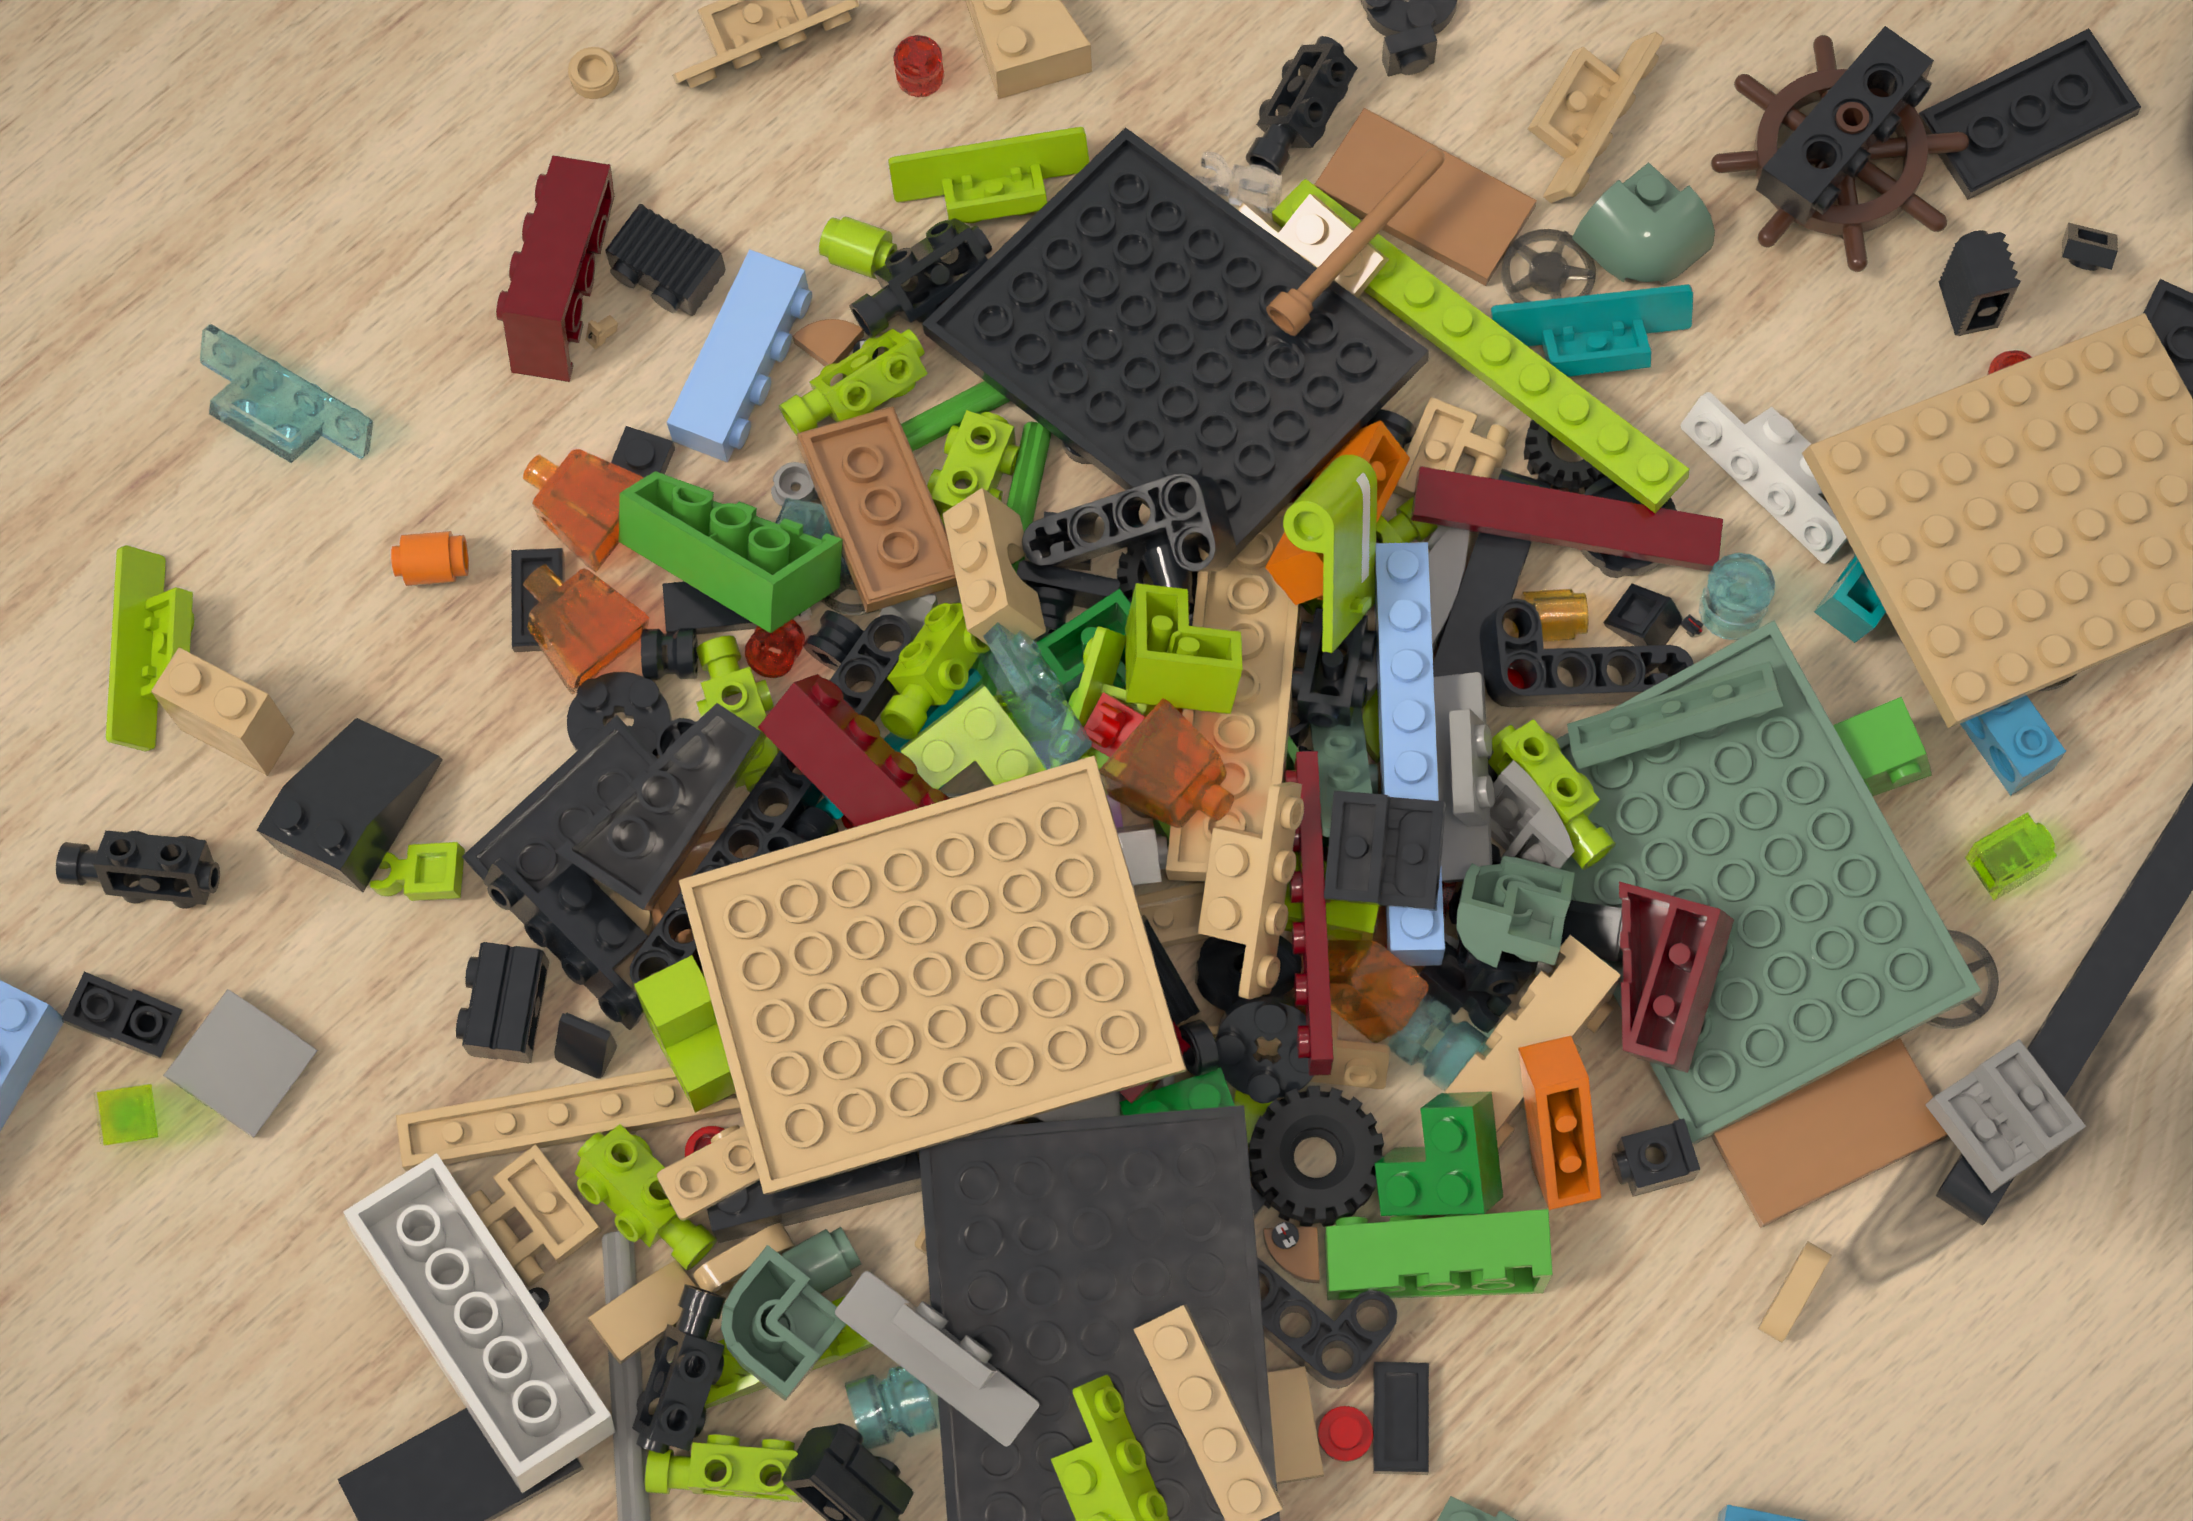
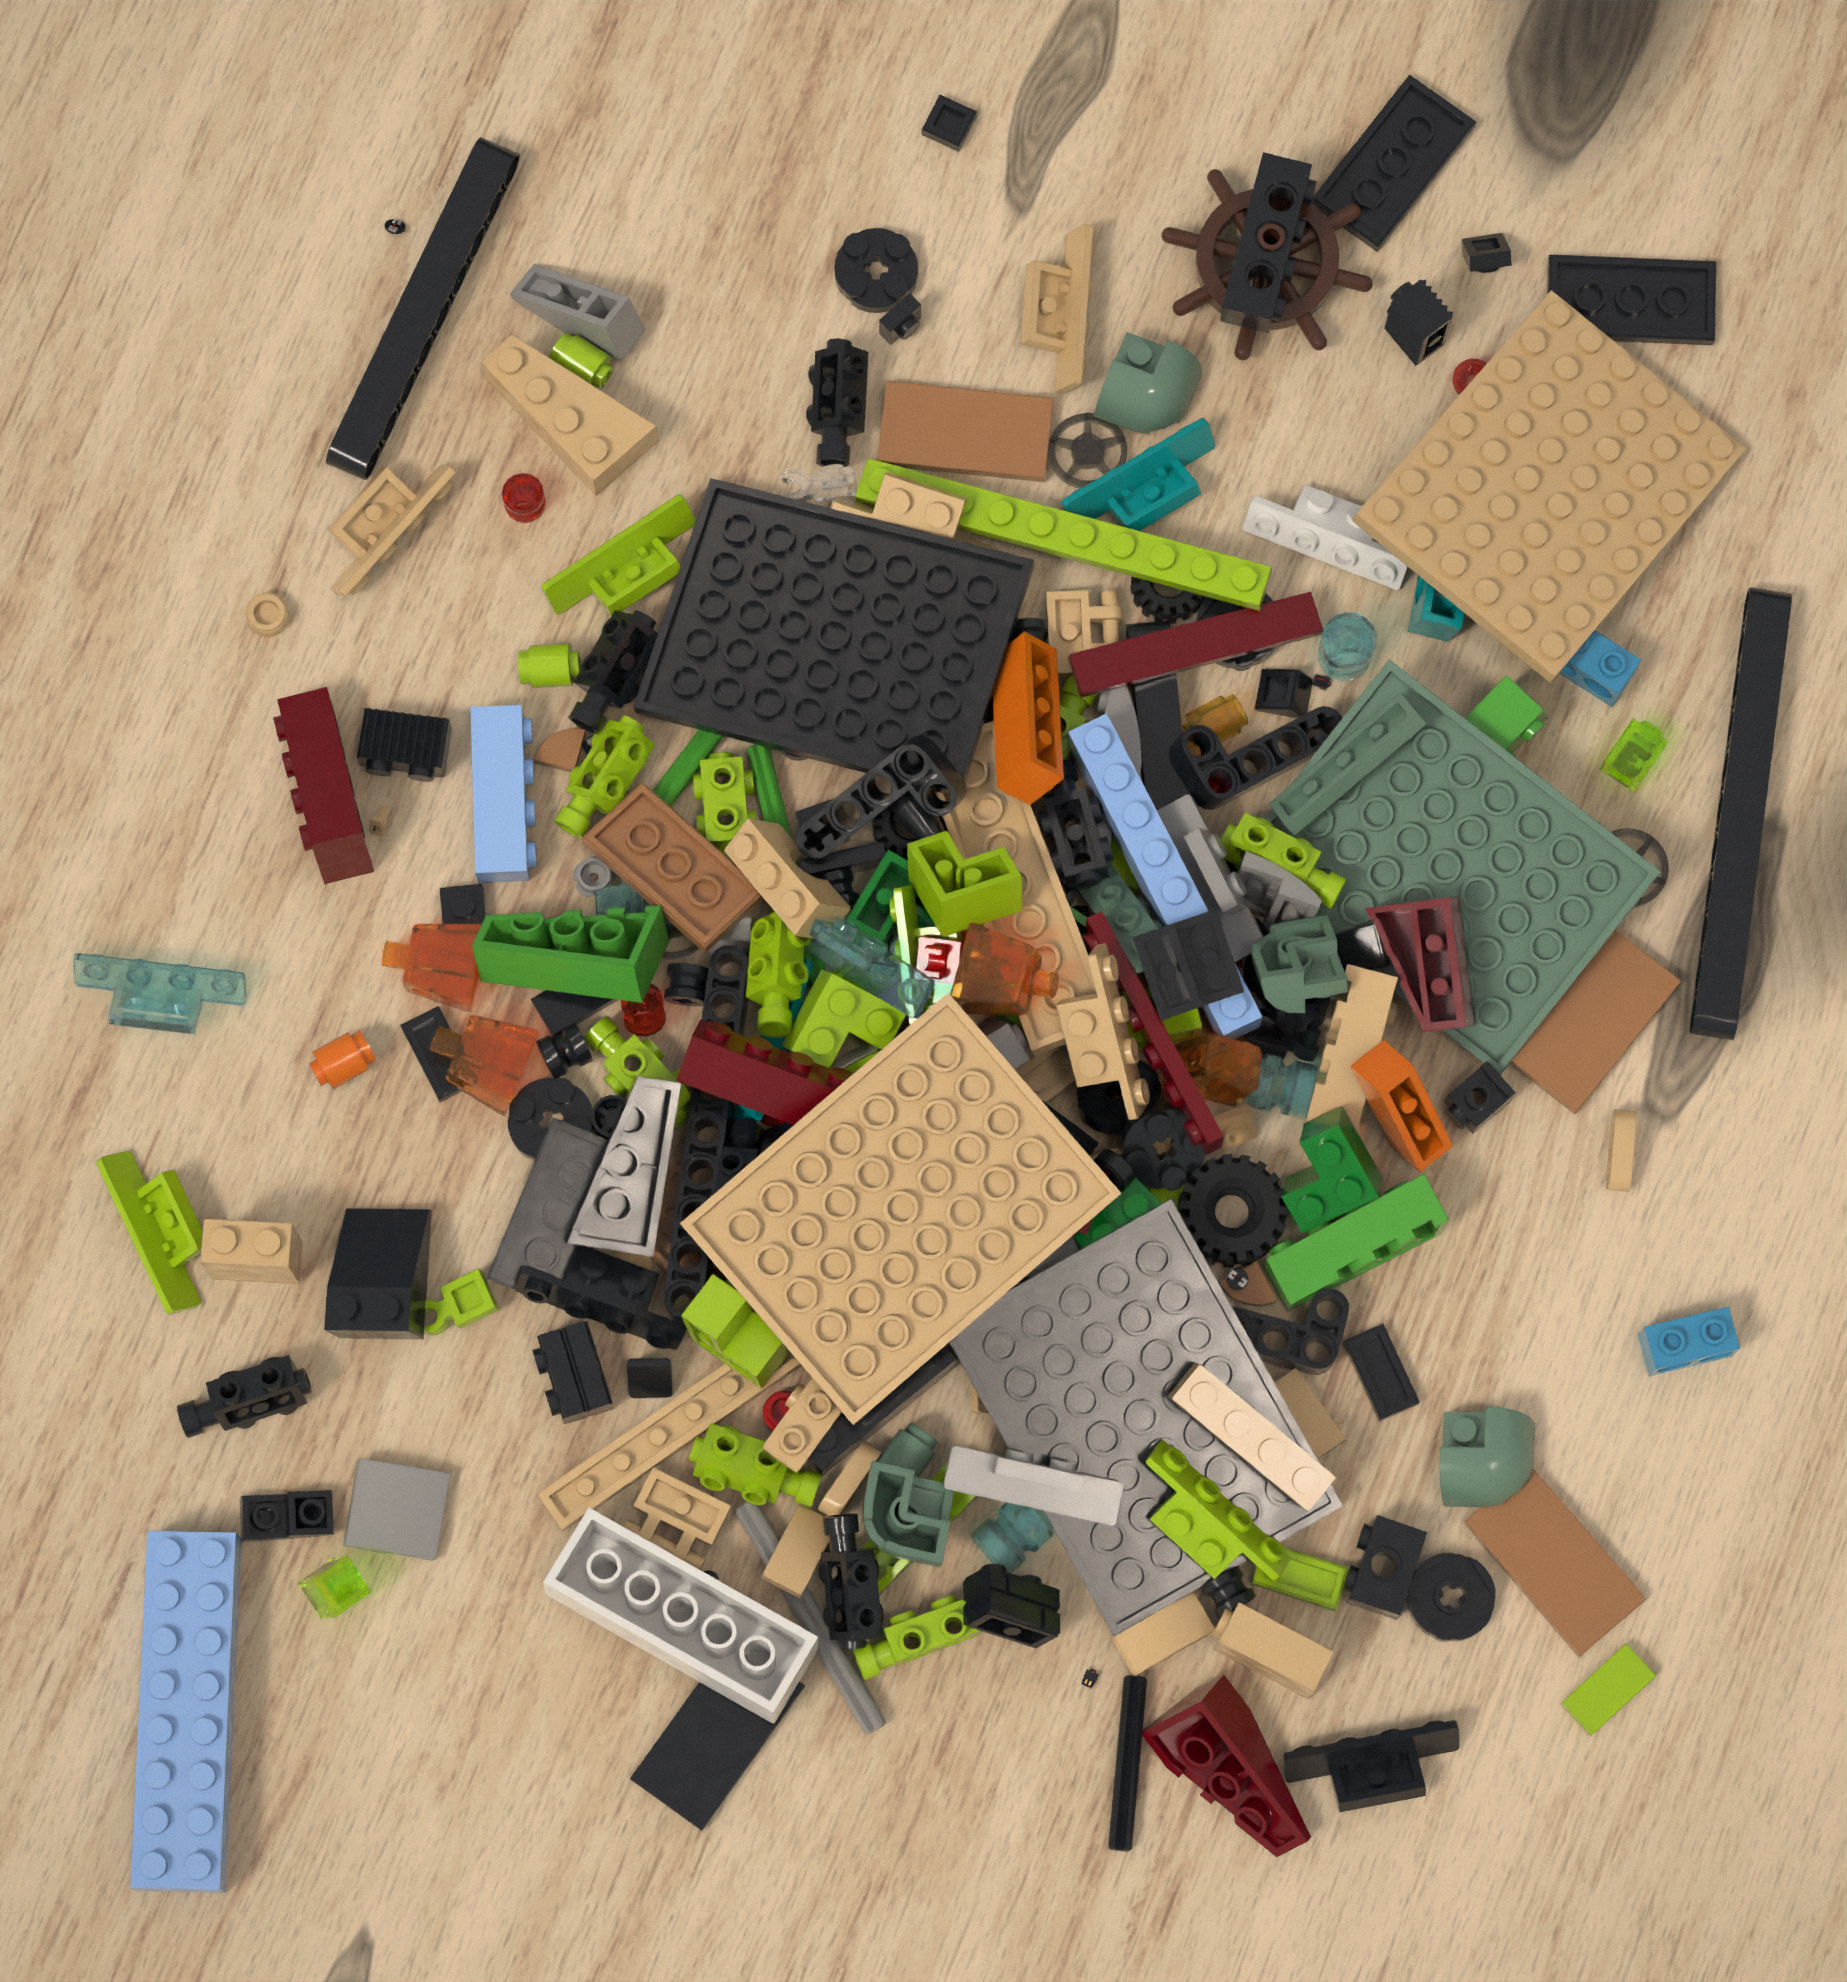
camera: 30 degrees left, 5 degrees up
medium nougat piece [1266,148,1445,336] -> none
lime door [1283,455,1377,653] -> none
red plate [1318,1406,1373,1462] -> none
light grey slope [1925,1039,2086,1193] -> none

